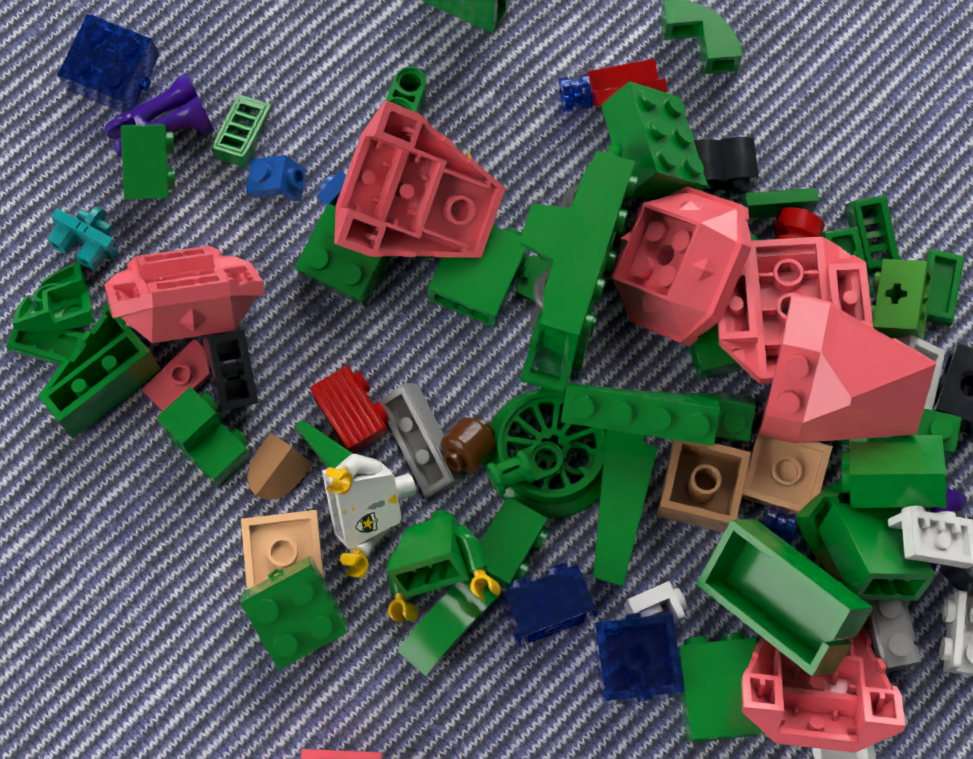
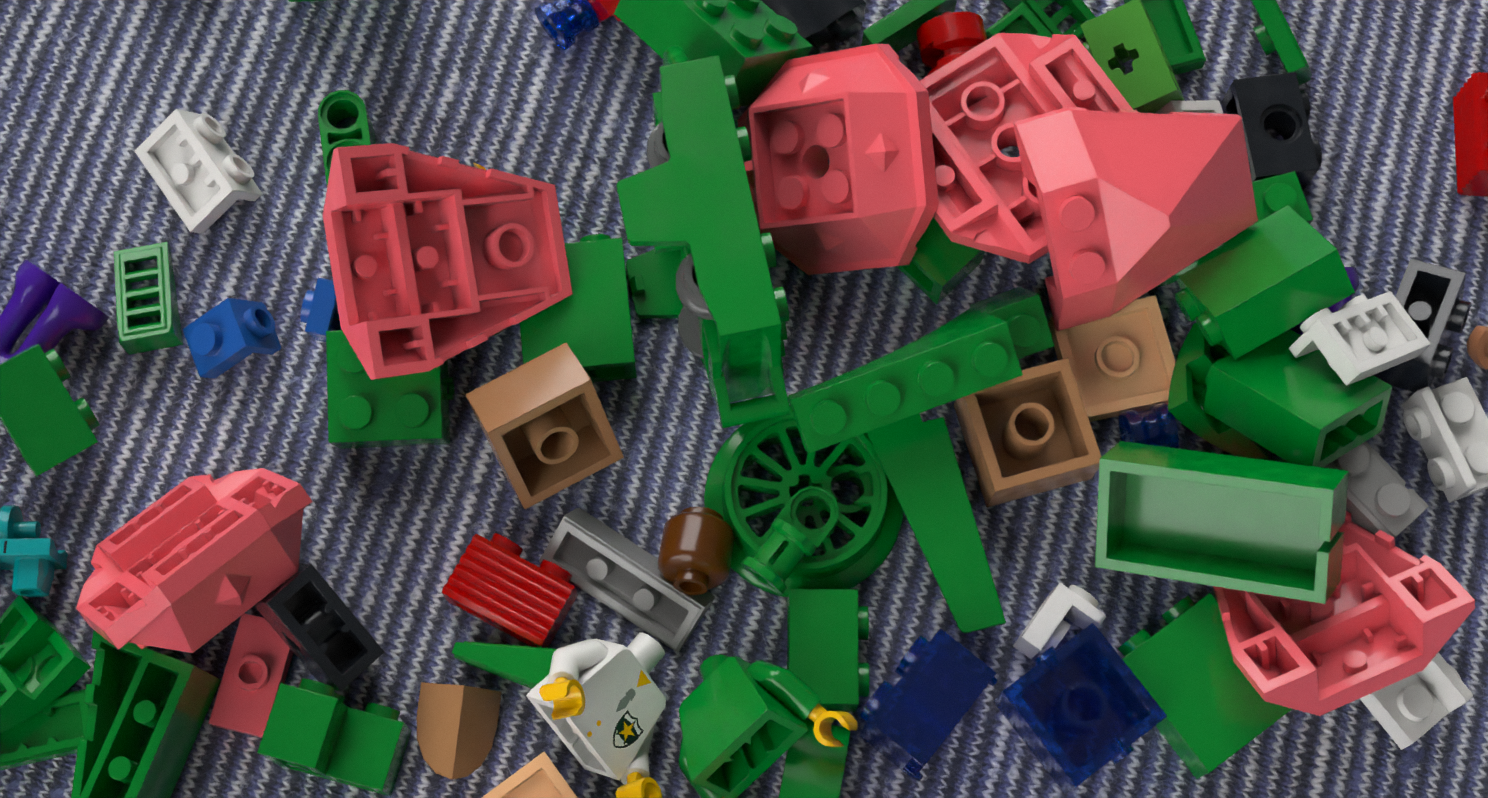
camera: 30 degrees left, 0 degrees up
none -> white bracket [135,109,262,234]
none -> medium nougat brick [465,343,624,509]

